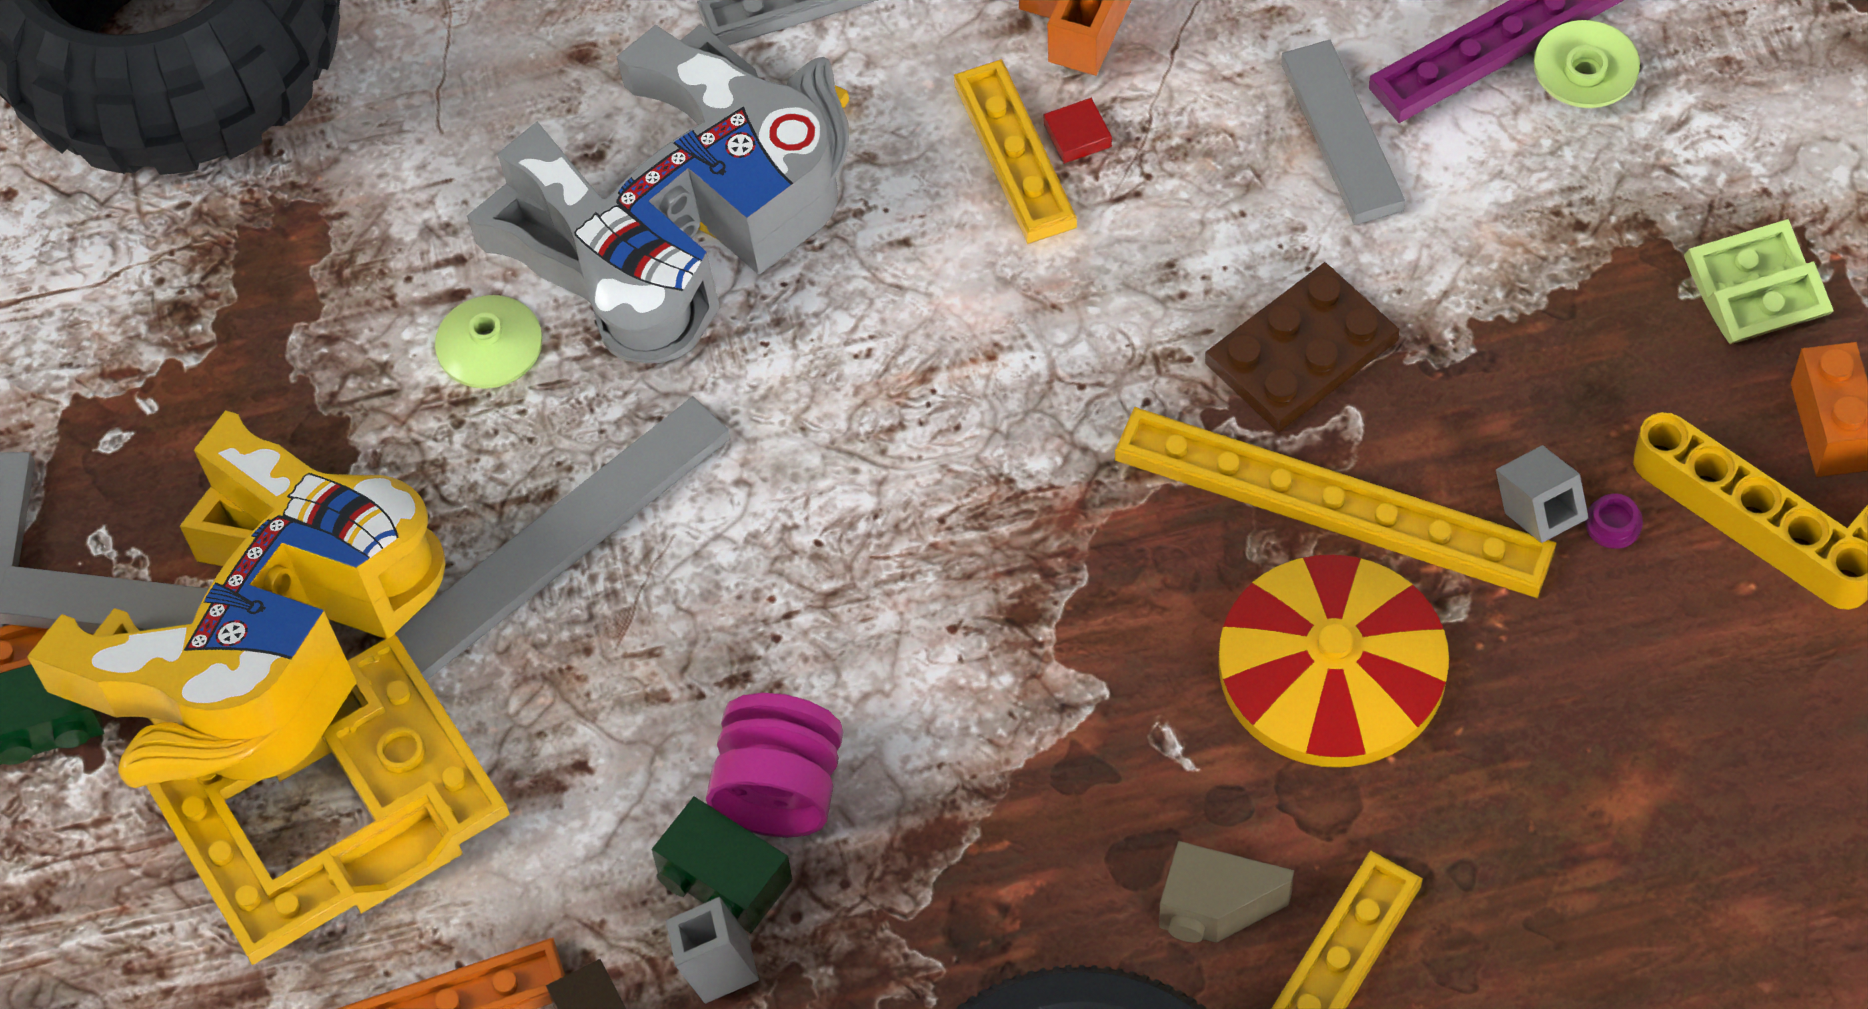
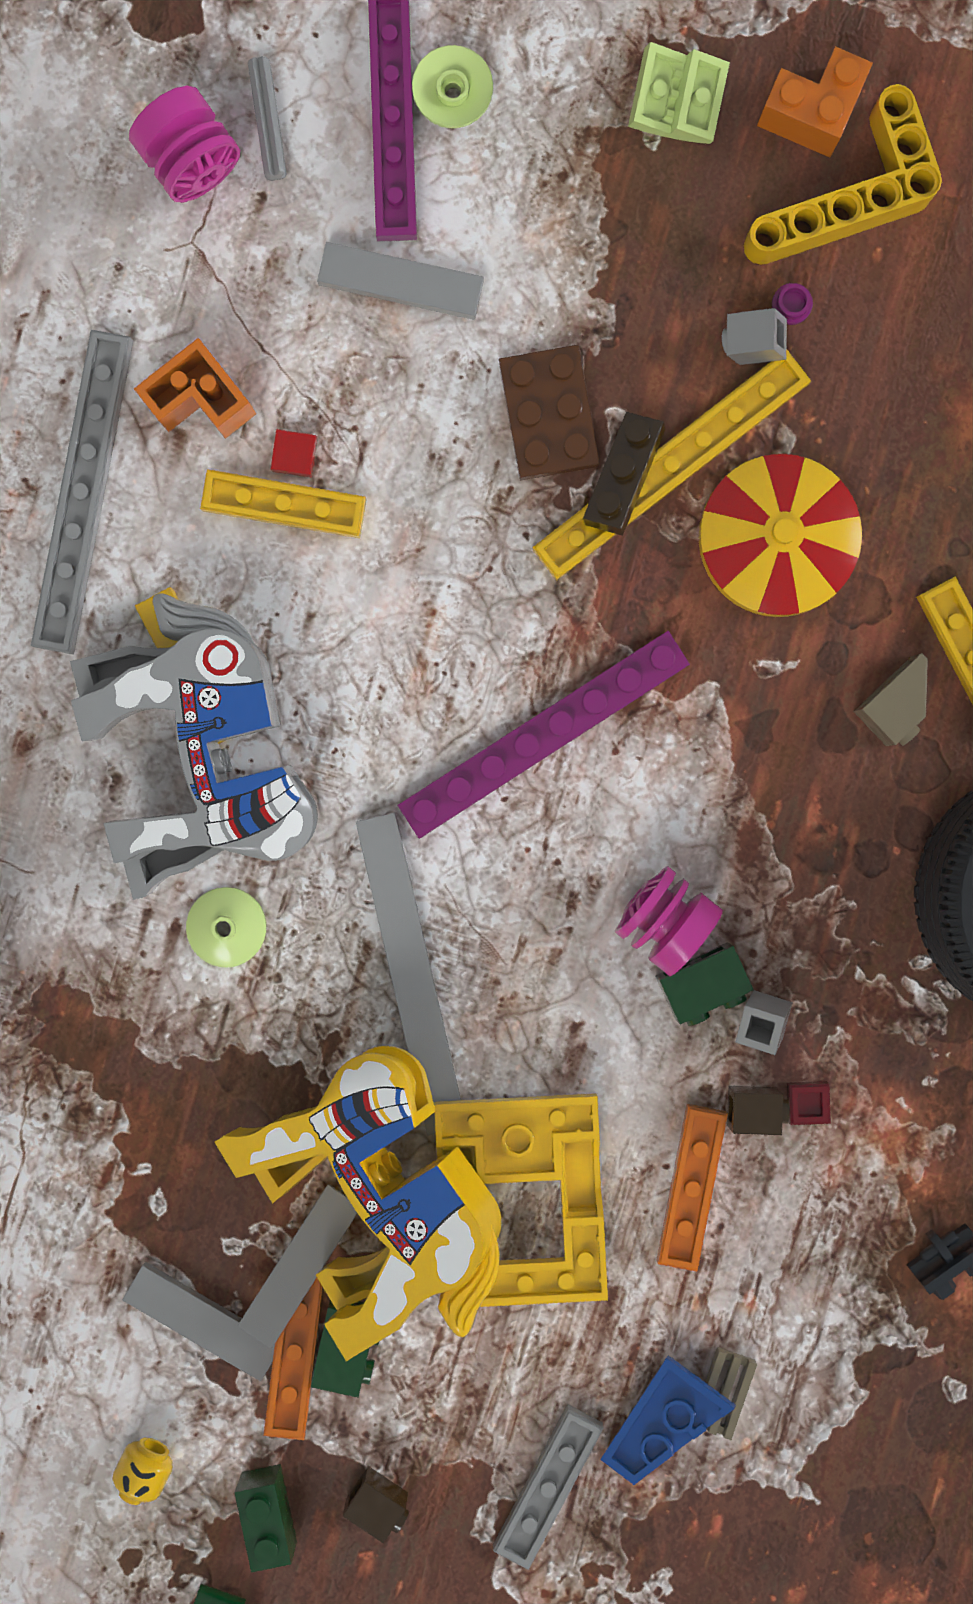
camera: 70 degrees left, 30 degrees up
none -> magenta plate [397,631,690,839]
none -> dark brown plate [583,412,666,536]

